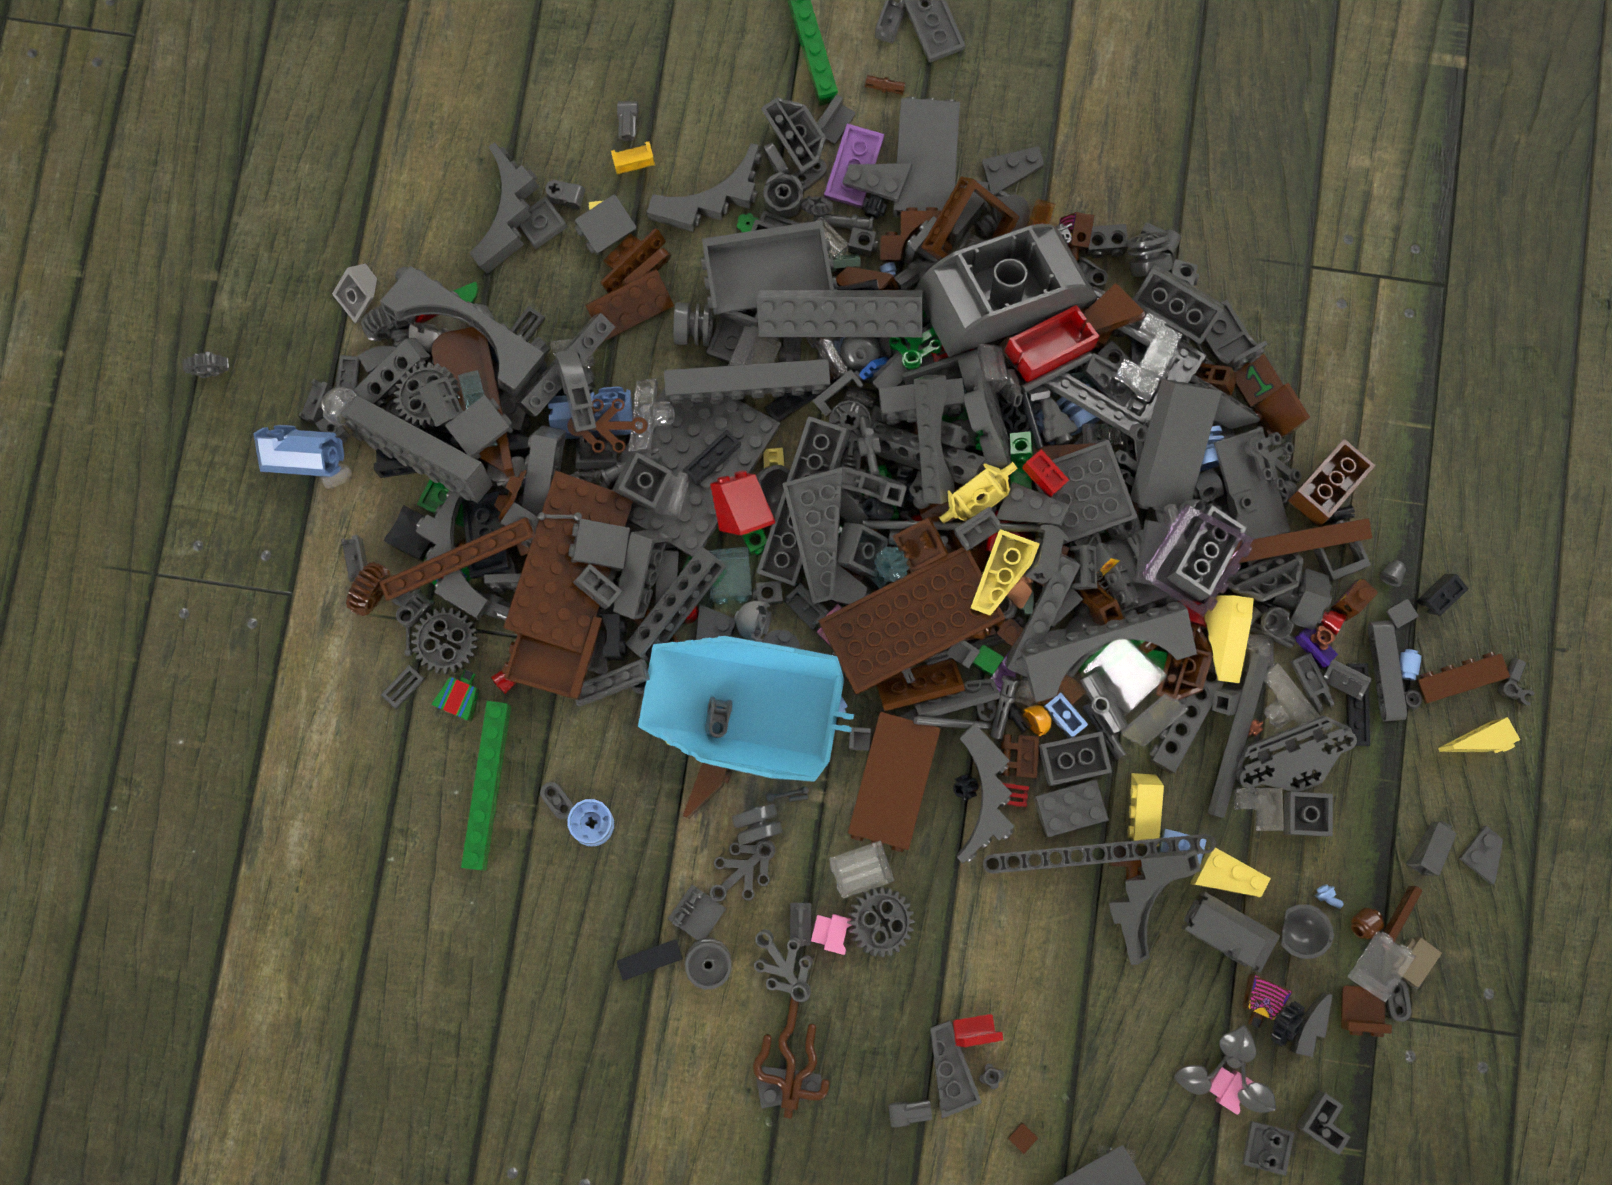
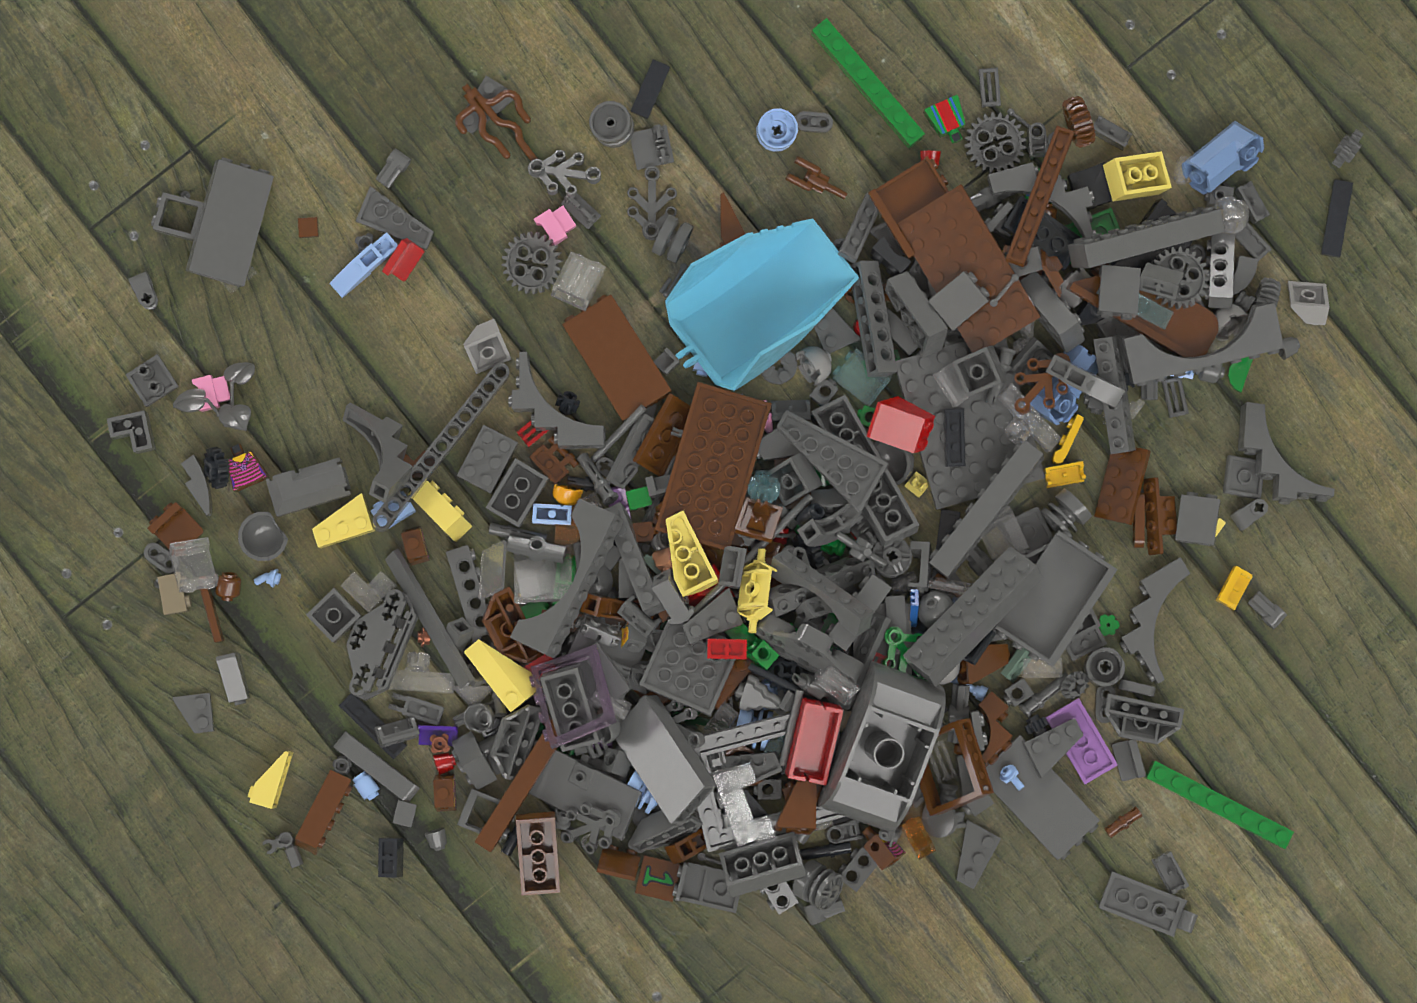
camera: 130 degrees right, 5 degrees up
dark grey brick [573,564,622,609] -> none
dark grey piece [705,697,732,738] -> none
none -> light blue slope [330,232,398,298]
none -> reddish brown torso [401,526,430,566]
none -> light grey slope [463,319,511,374]
none -> reddish brown plant [785,156,847,199]
none -> black pin [800,841,852,860]
none -> light blue plate [1000,765,1025,791]
none -> yellow hinge [1043,461,1086,488]
none -> yellow hinge [1052,414,1084,465]
none -> light yellow brick [1103,151,1172,202]
none -> black tile [1320,179,1353,258]

